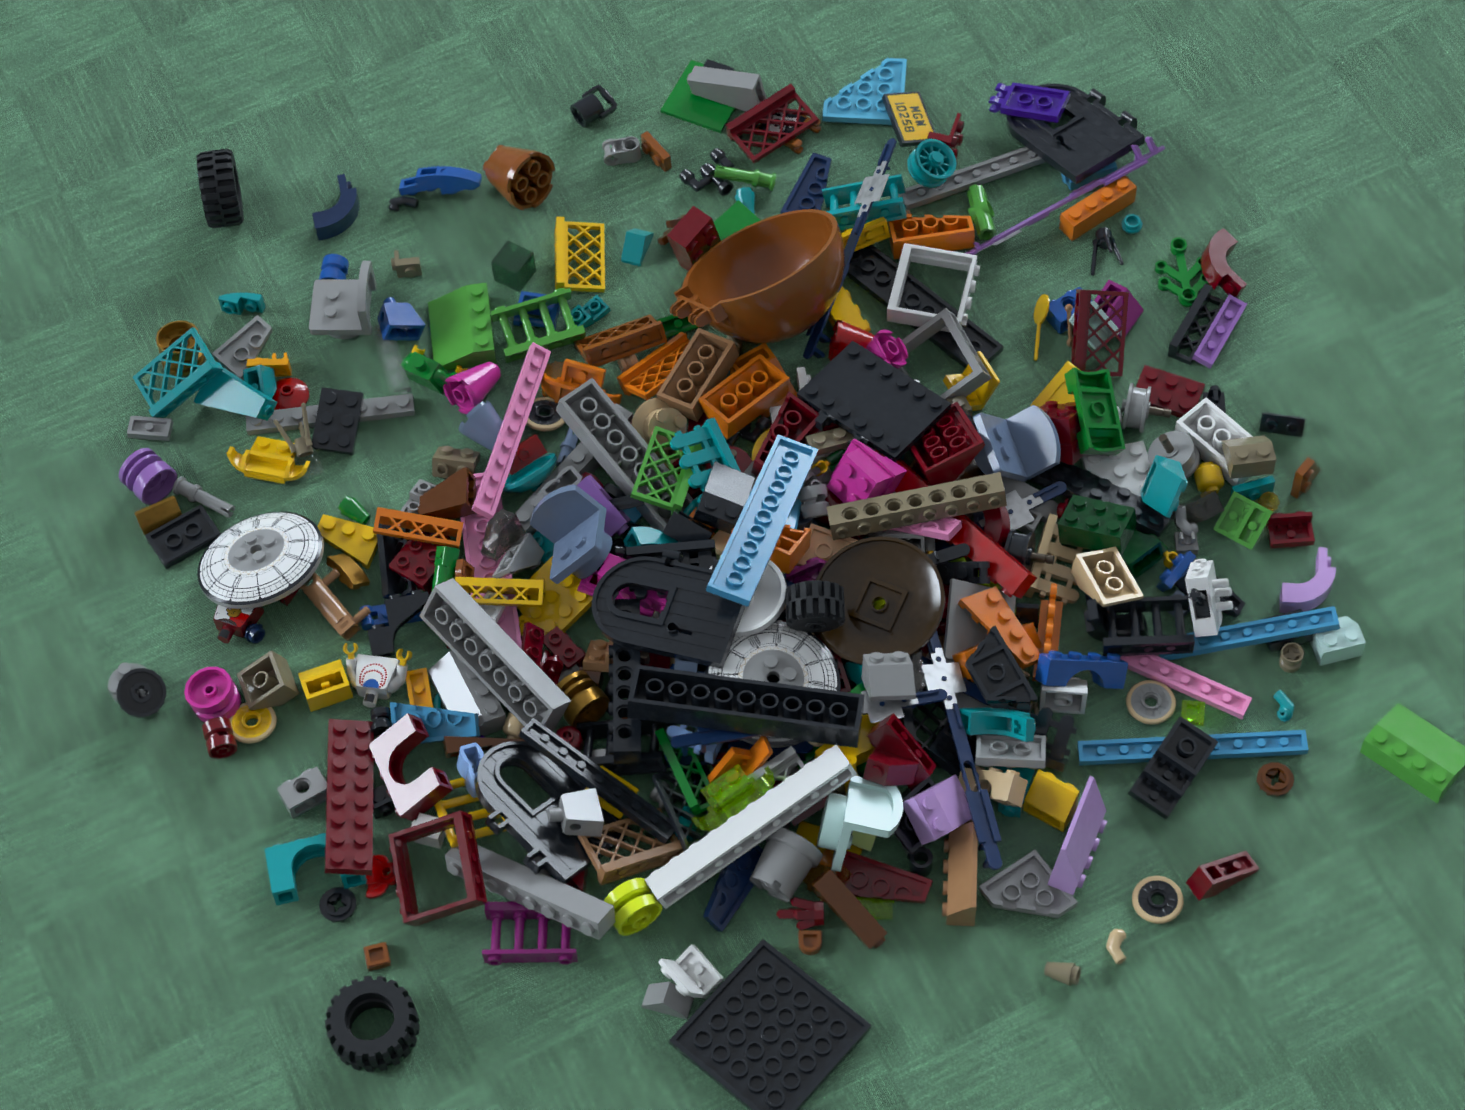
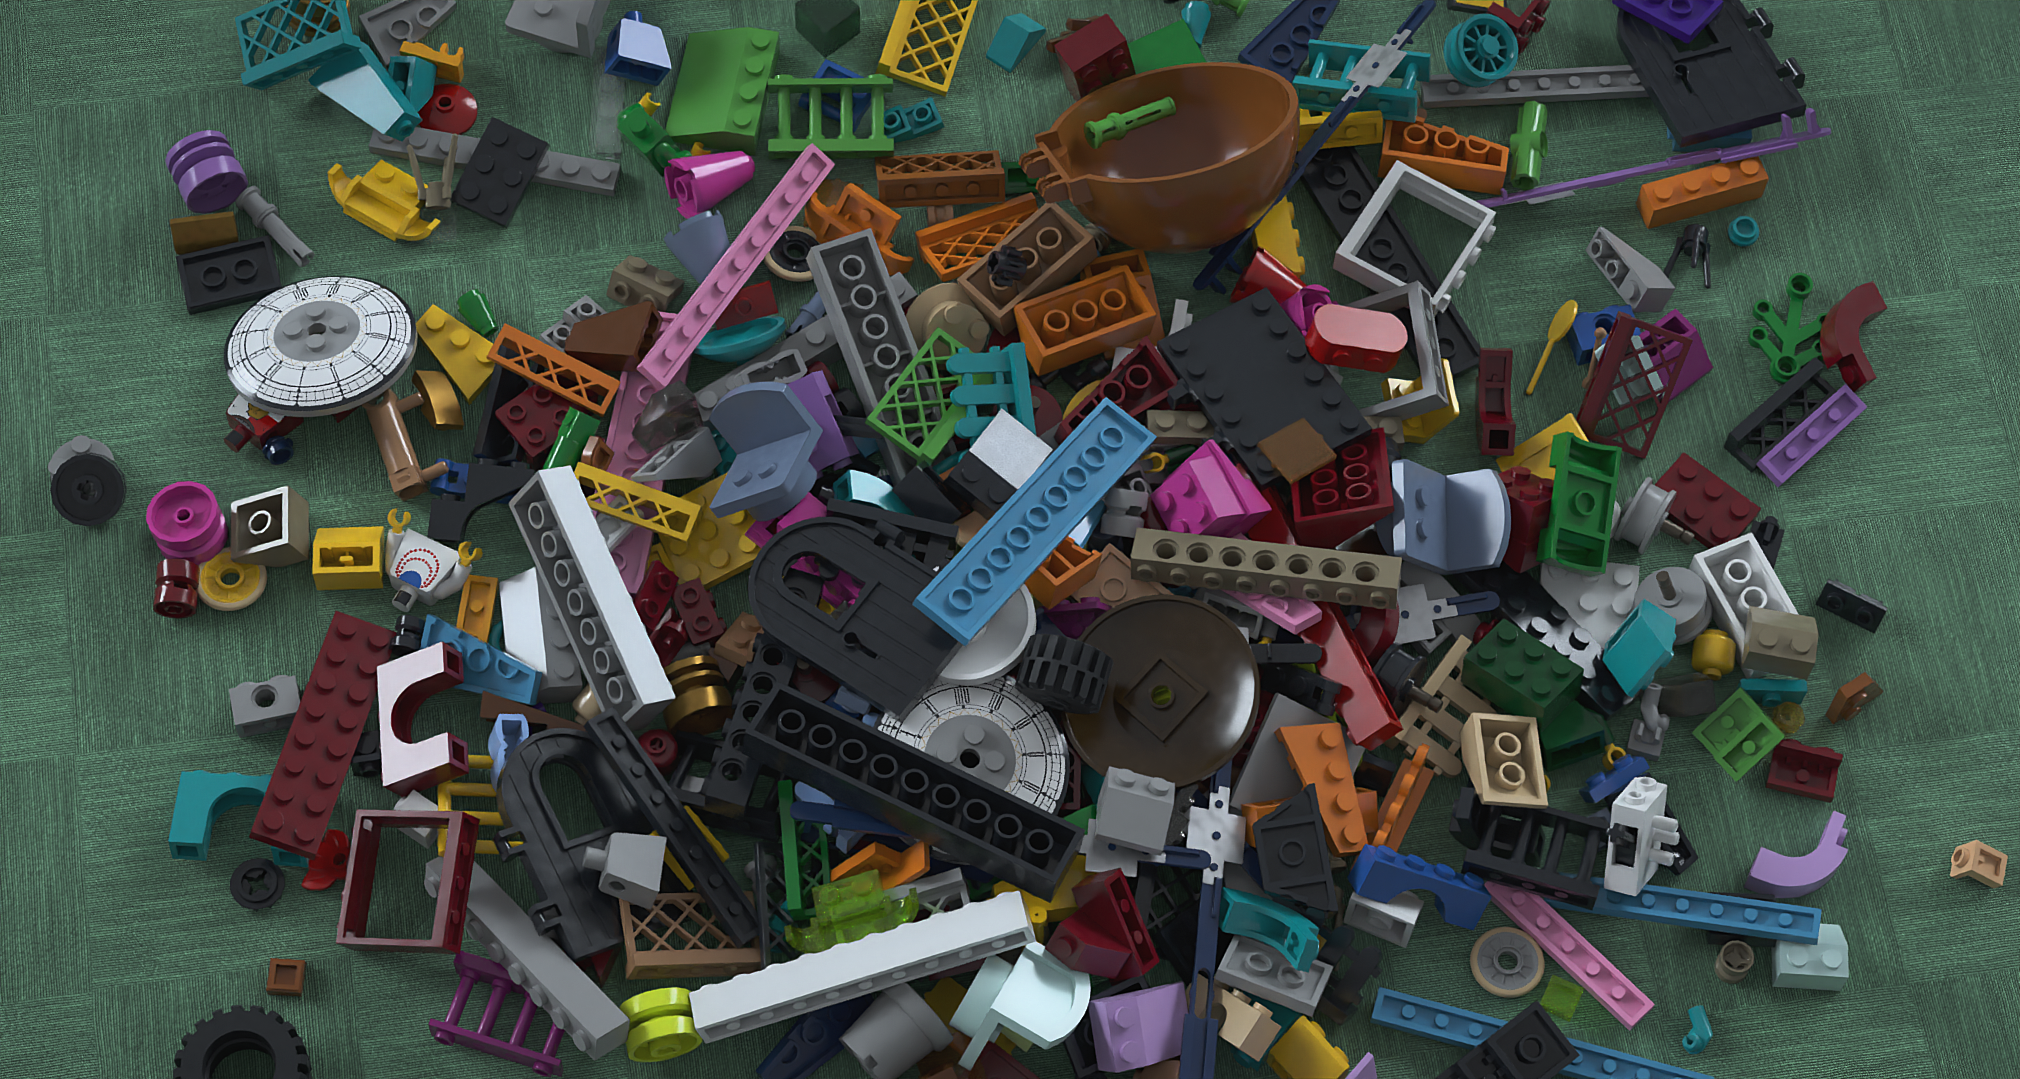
camera: 10 degrees right, 5 degrees up
light grey plate [126,416,173,441] -> none
none -> black gear [987,245,1027,287]
none -> bright green pin [1084,96,1176,149]
none -> clear orange piece [1258,418,1337,484]
none -> brick [1305,304,1408,373]
none -> dark red arch [1475,348,1516,456]
none -> light grey slope [1585,226,1676,312]
none -> light nougat bracket [1950,840,2008,889]

